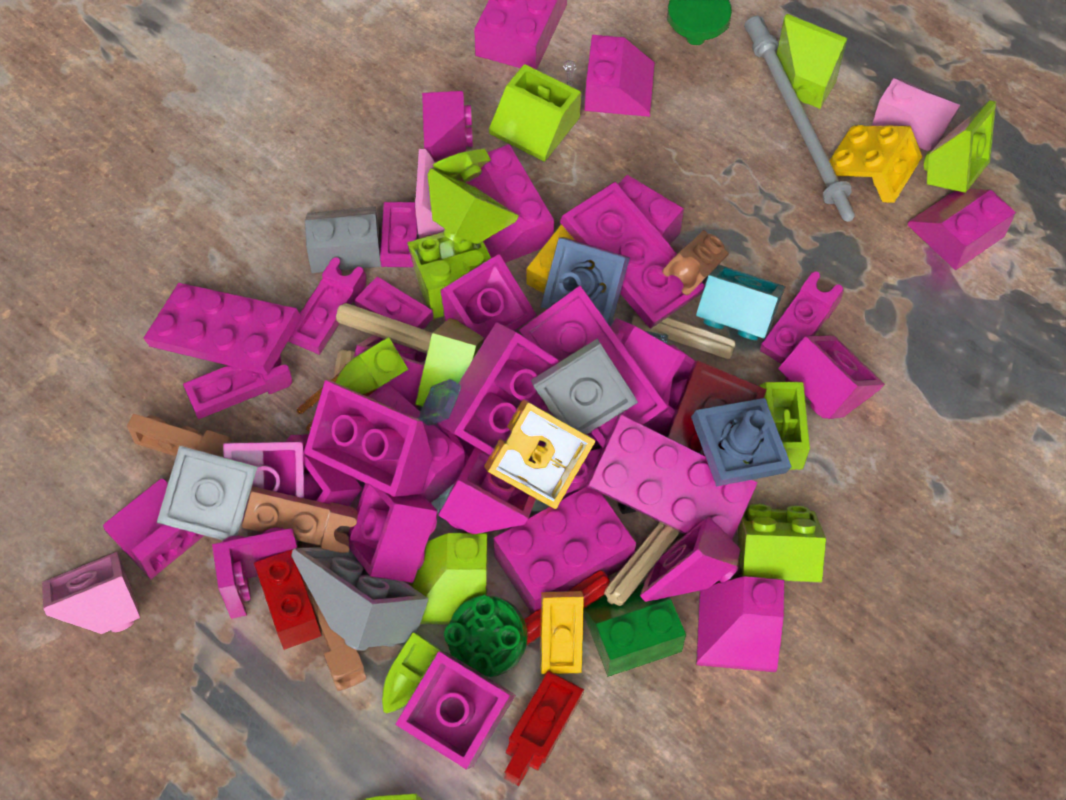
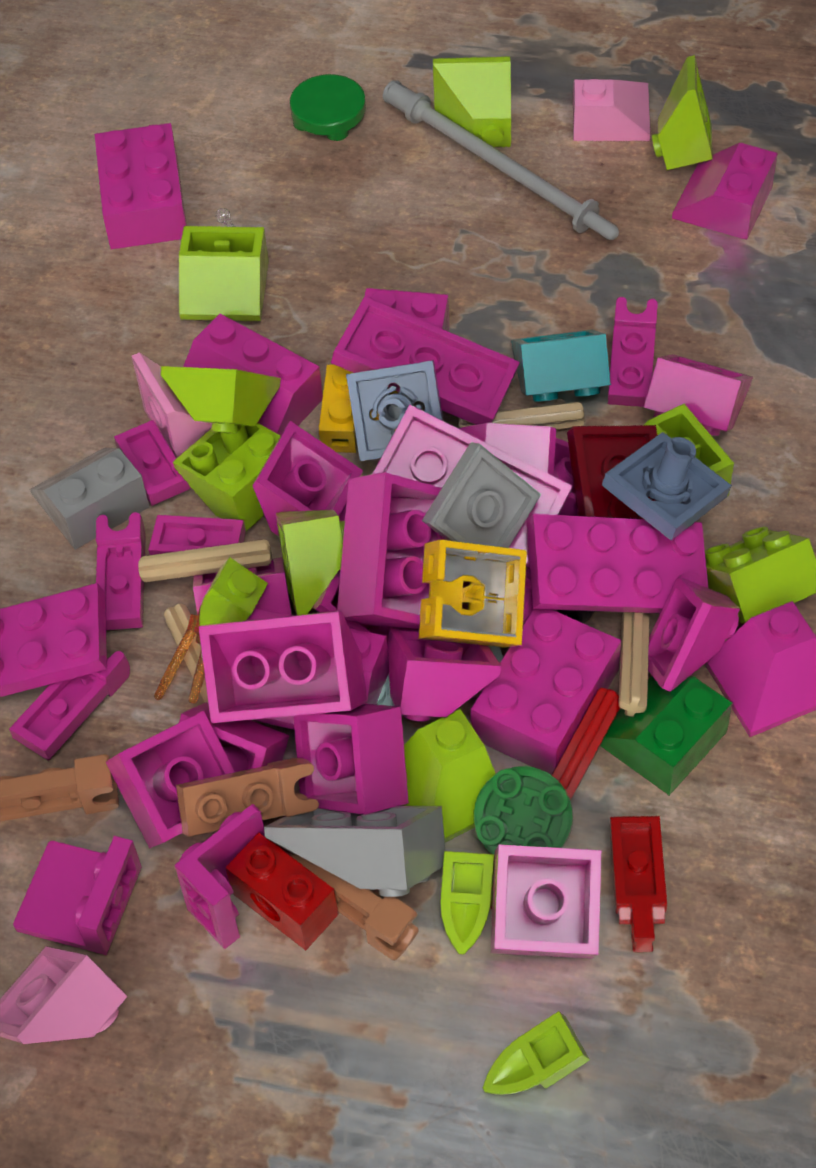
camera: 25 degrees left, 5 degrees down
tile [157,445,257,540] -> none
clear light blue tile [418,379,461,426] -> none
dark pink slope [422,91,473,163] -> none
lime plate [433,148,491,182] -> none
yellow plate [540,591,584,674] -> none
dark pink slope [585,35,655,117] -> none
nougat plate [662,230,729,296] -> none
yellow bracket [829,125,922,203] -> none

